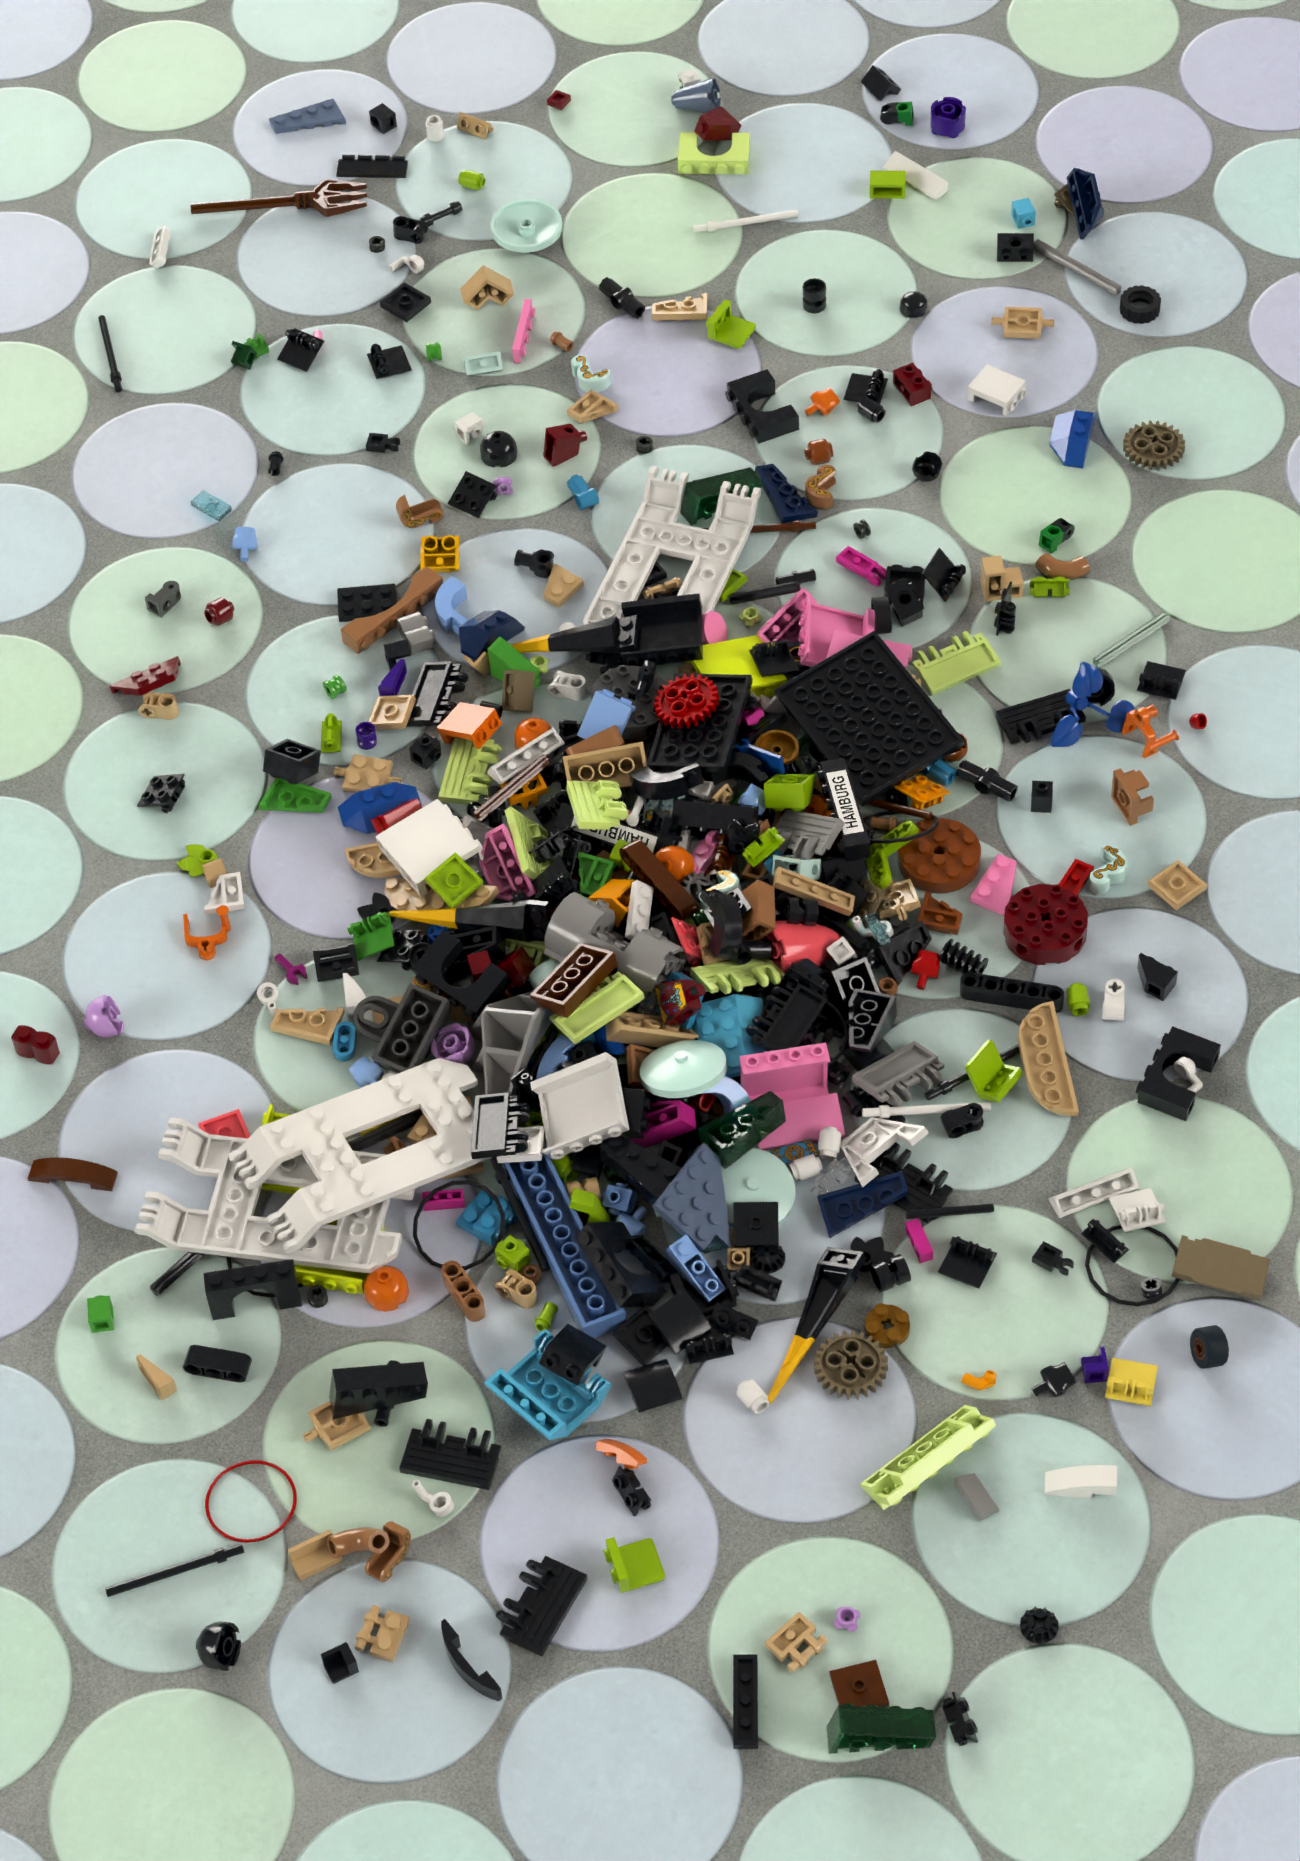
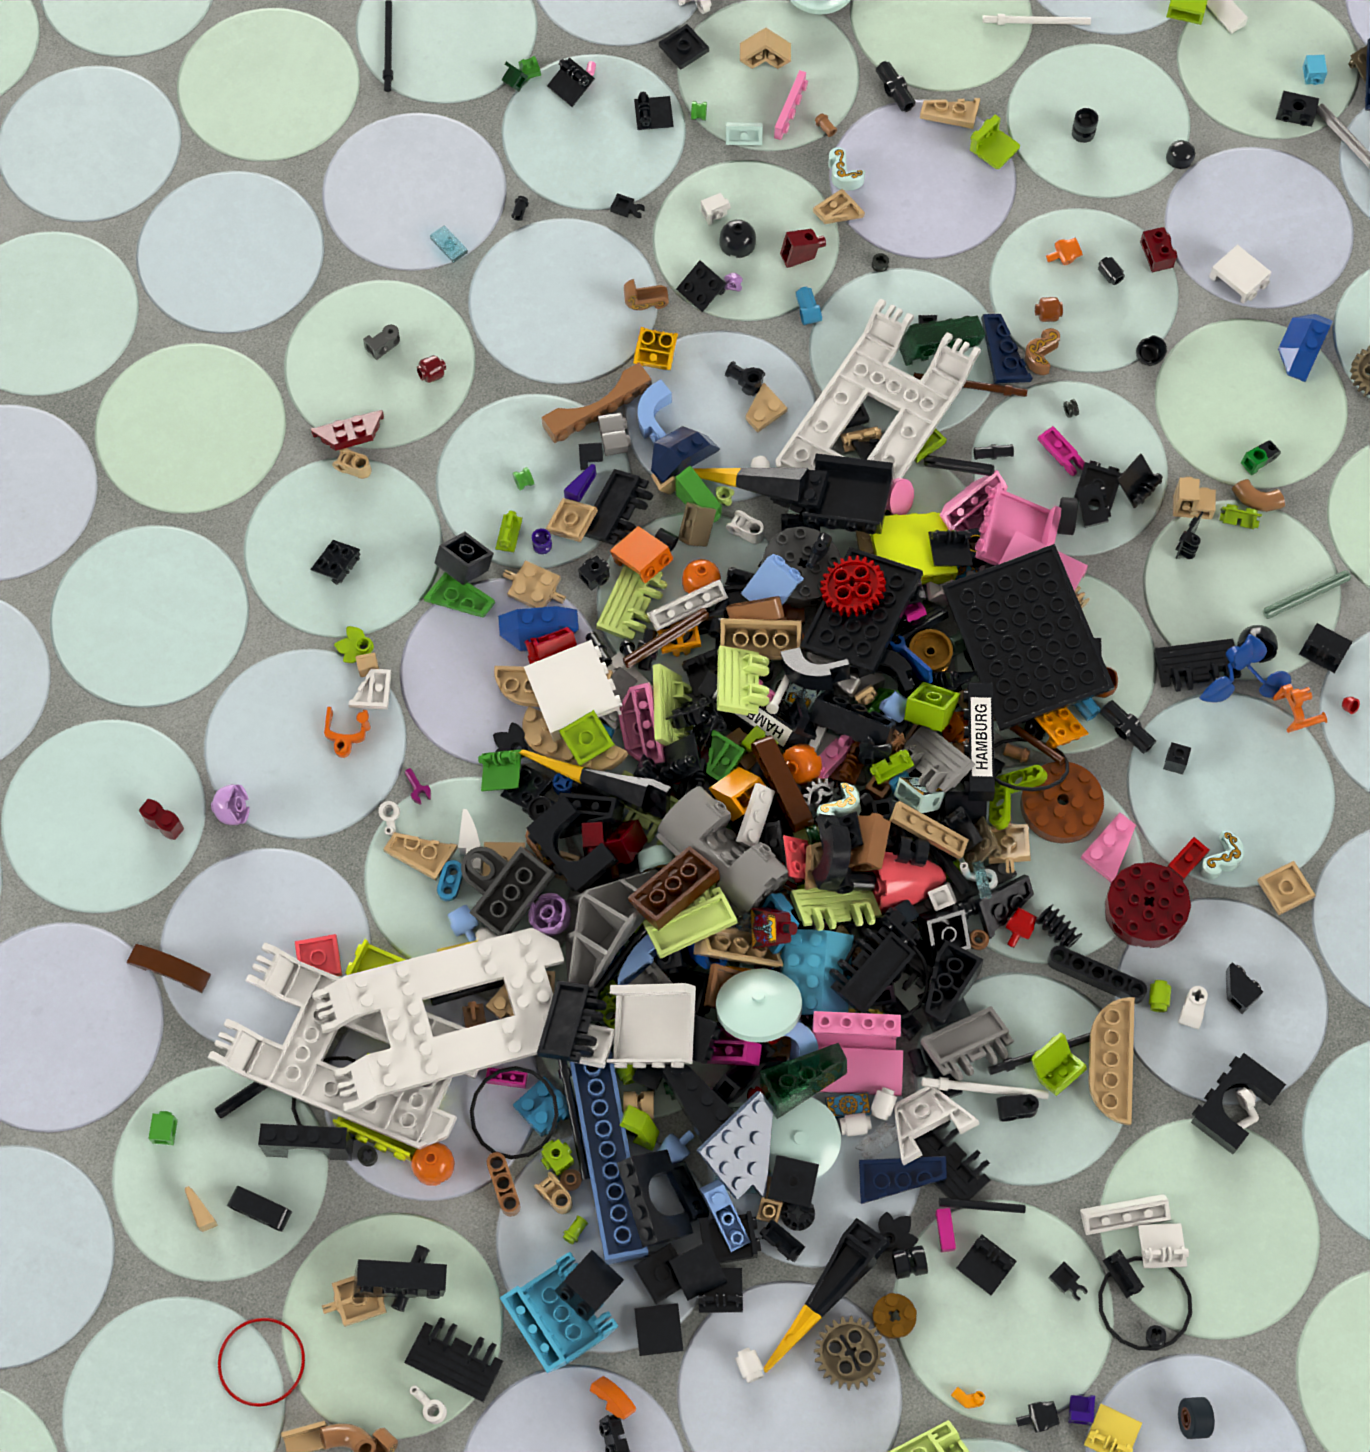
camera: 10 degrees right, 15 degrees up
black bar [105,1544,245,1597] -> none
light blue piece [233,527,257,561] -> none
black plate [313,942,359,982] -> none
black plate [337,583,396,622] -> none
black hinge [510,1066,541,1111] -> none
medium blue brick [601,1183,639,1216] -> none
black hinge [709,1302,758,1340] -> none
black arch [725,369,799,444] -> none
yellowish green plate [739,607,762,627] -> none
black hinge [843,369,888,404] -> none
yellowish green hinge [912,631,1001,696] -> none
dark orange wing [917,891,962,935] -> none
tan plate [991,307,1054,339] -> none
medium nougat panel [1111,768,1154,826] -> none
dark tan piece [1171,1235,1270,1301] -> none

